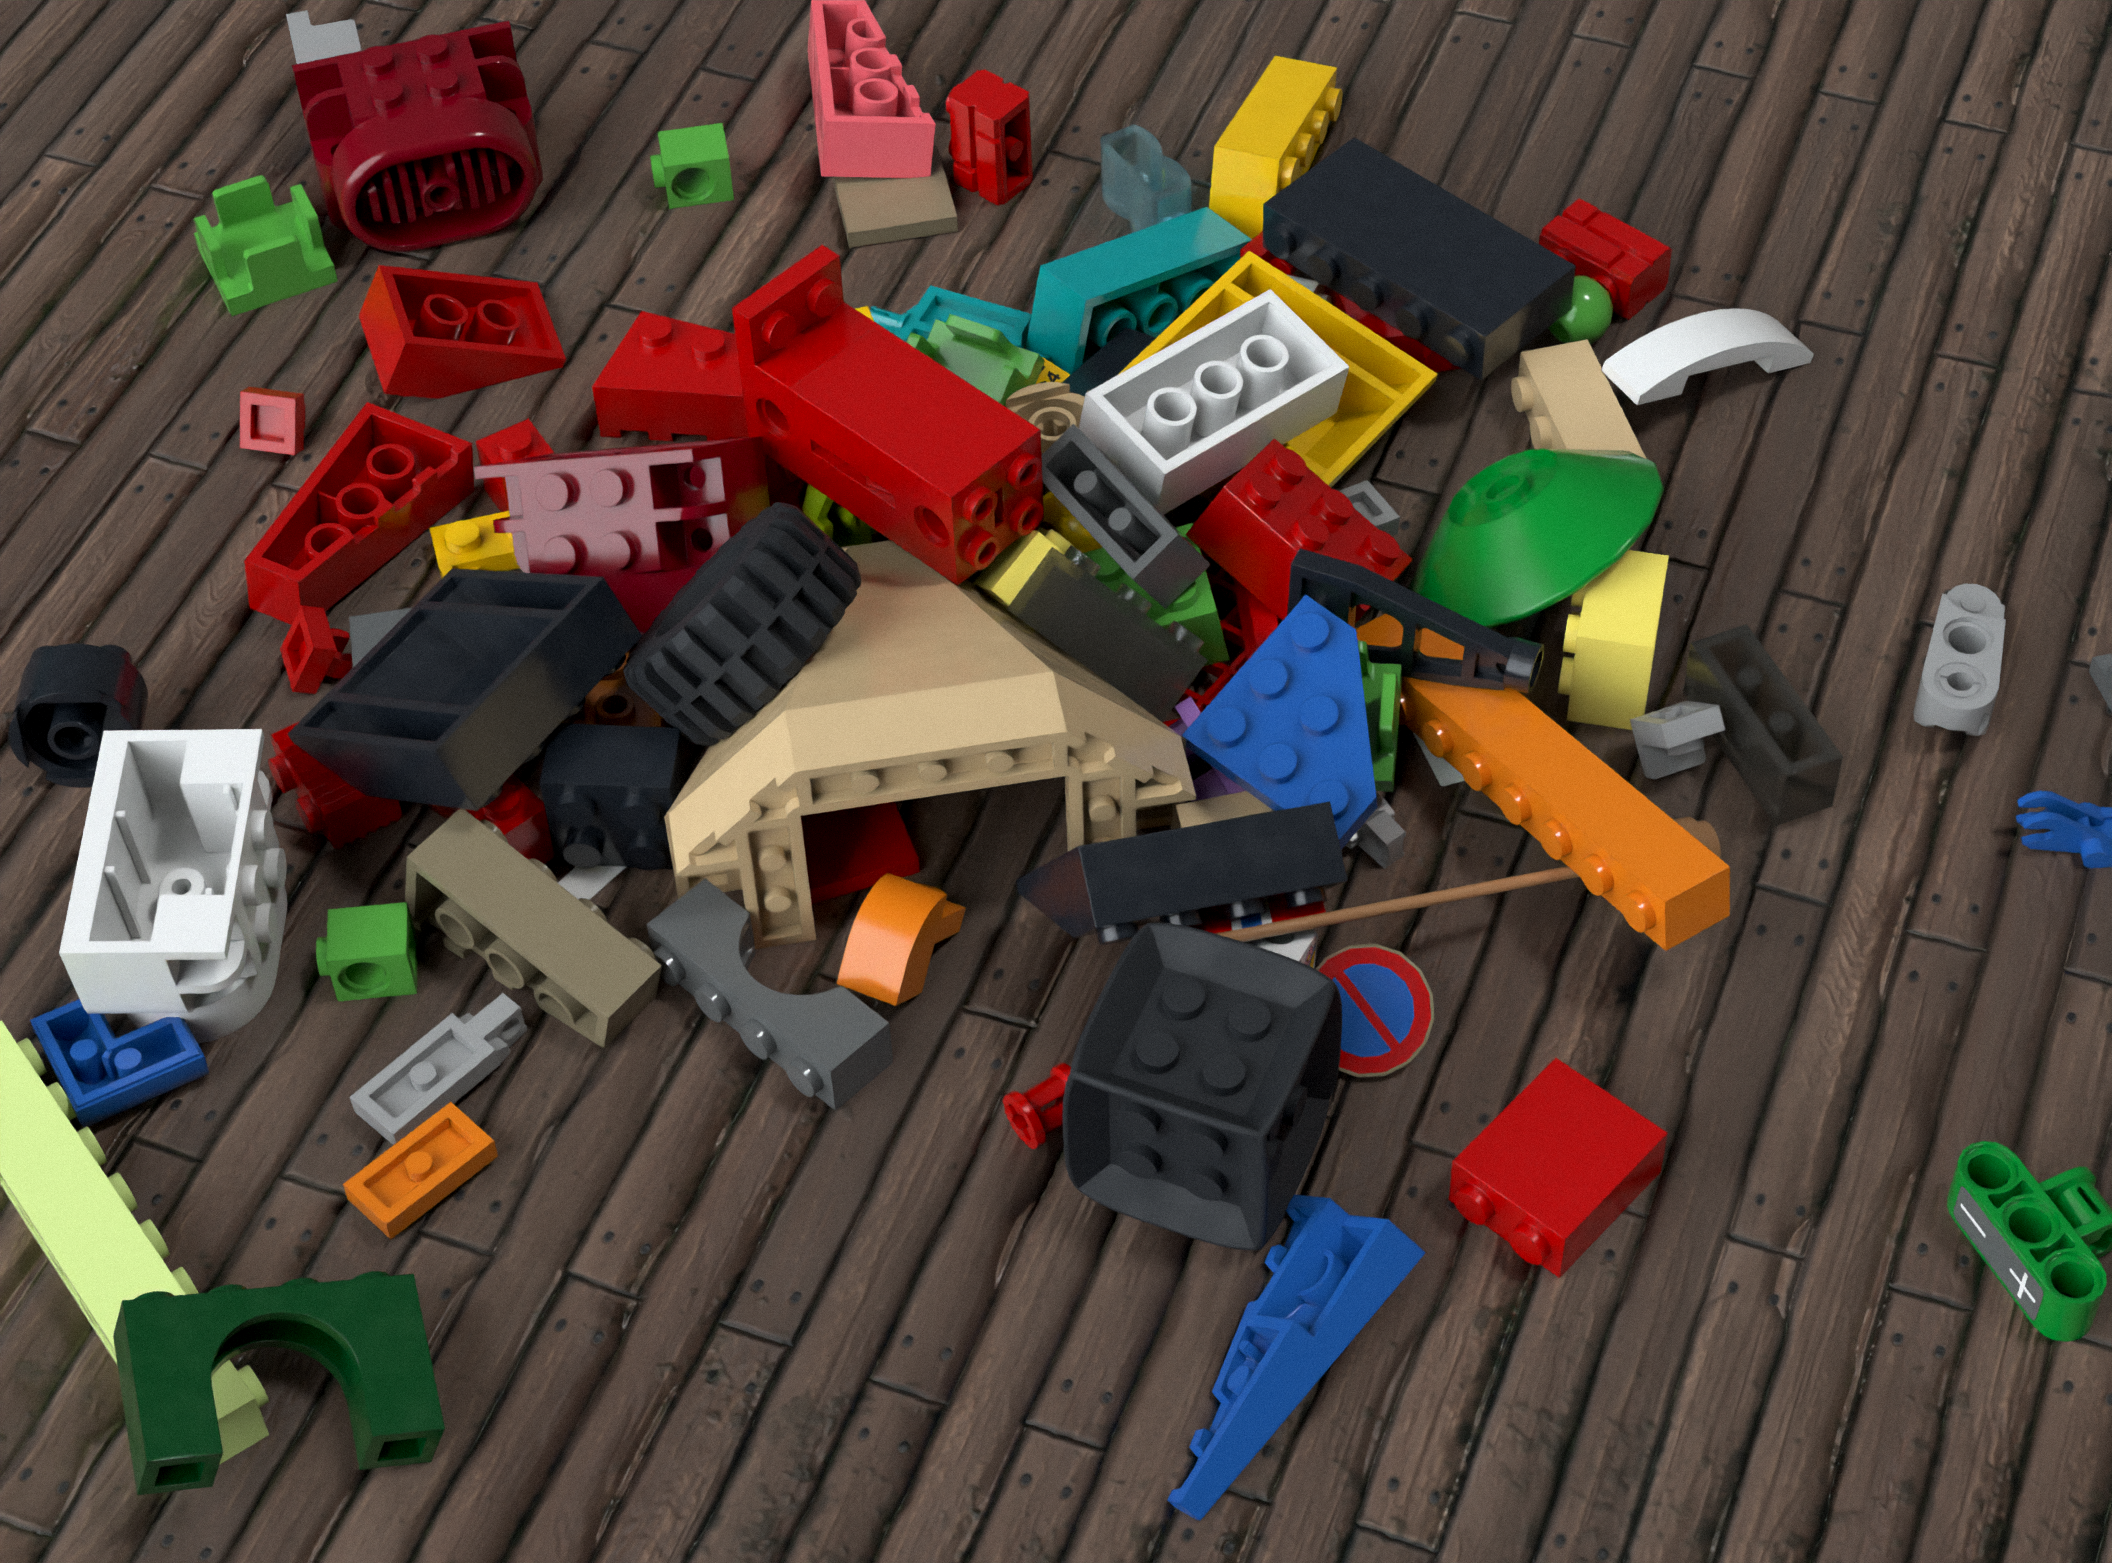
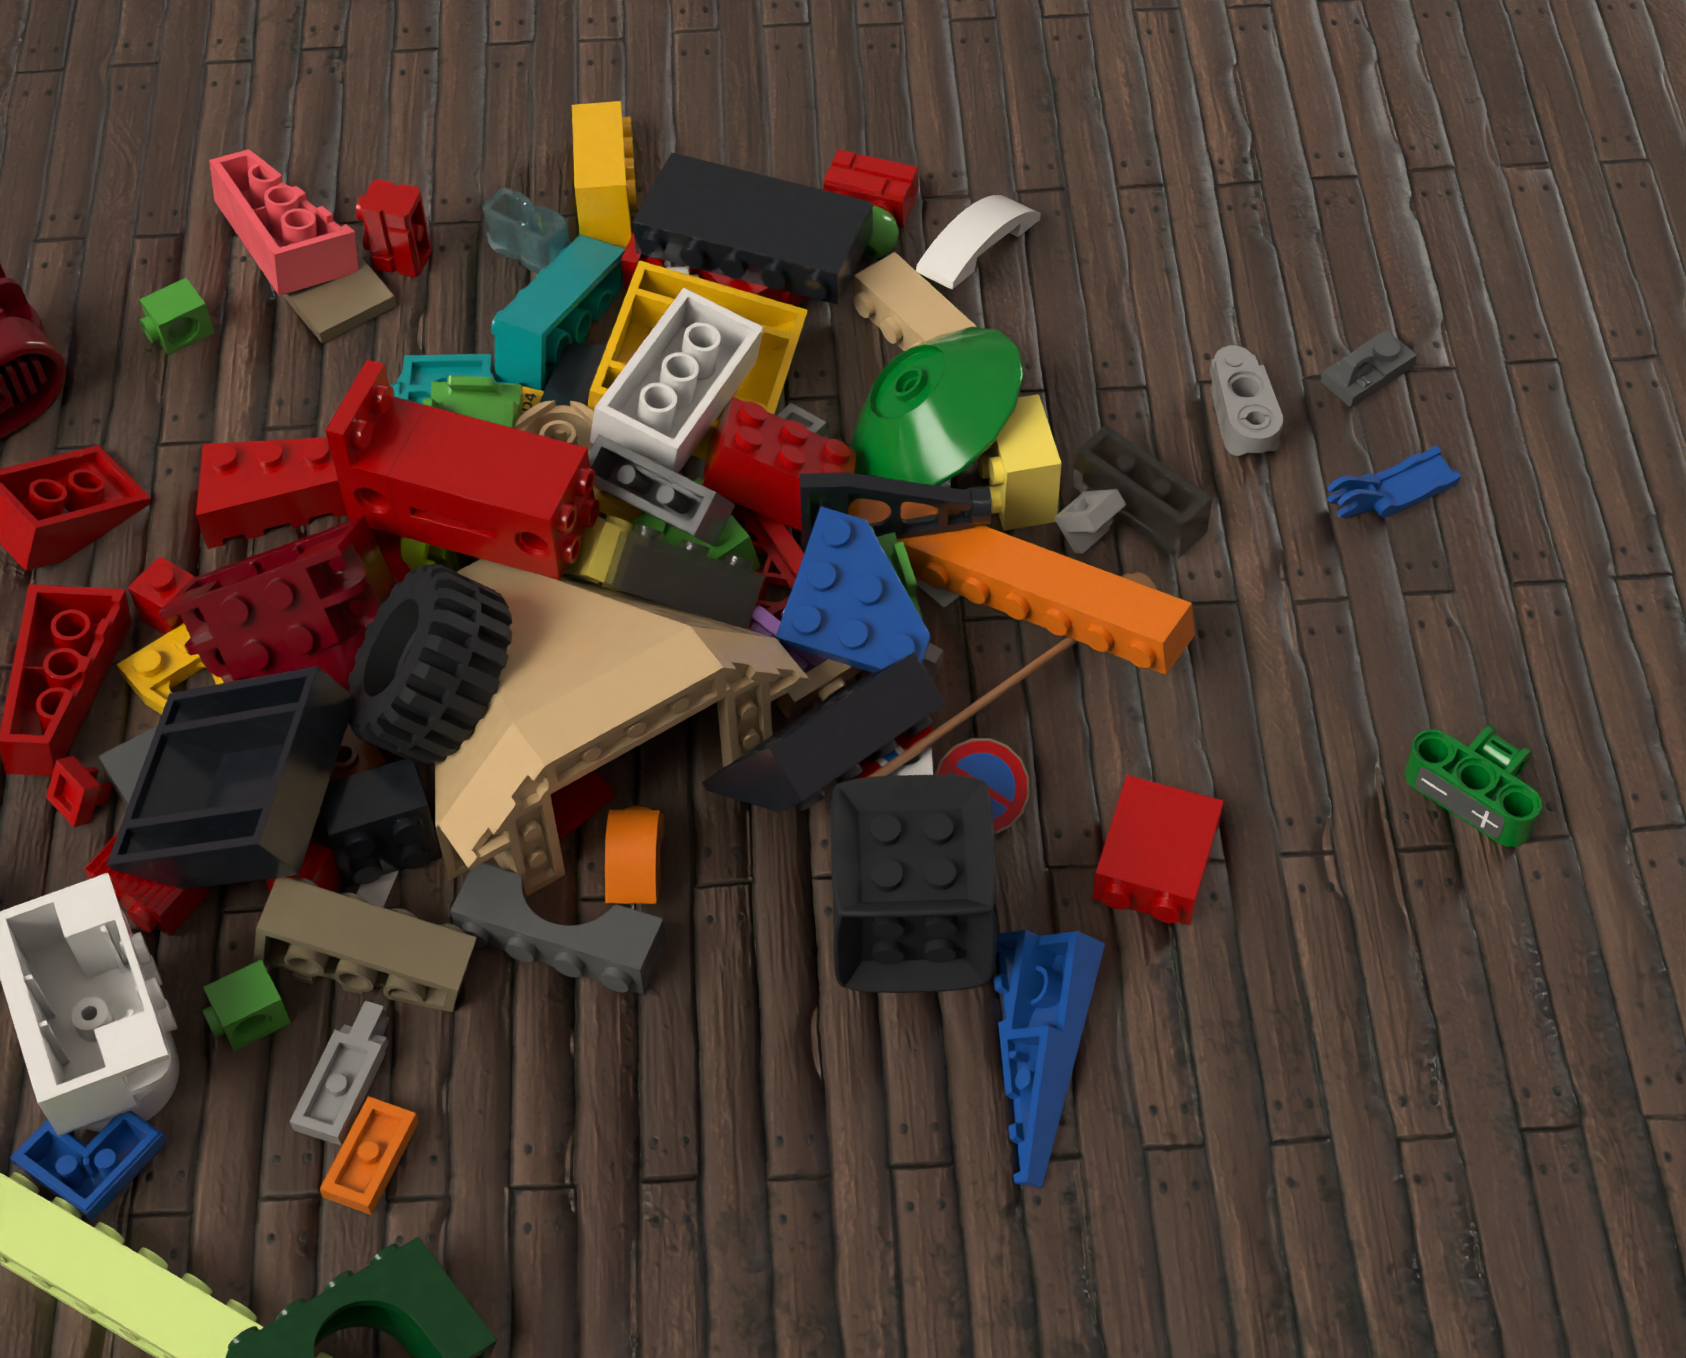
camera: 25 degrees left, 5 degrees up
red bush [1003,1062,1071,1149] -> none

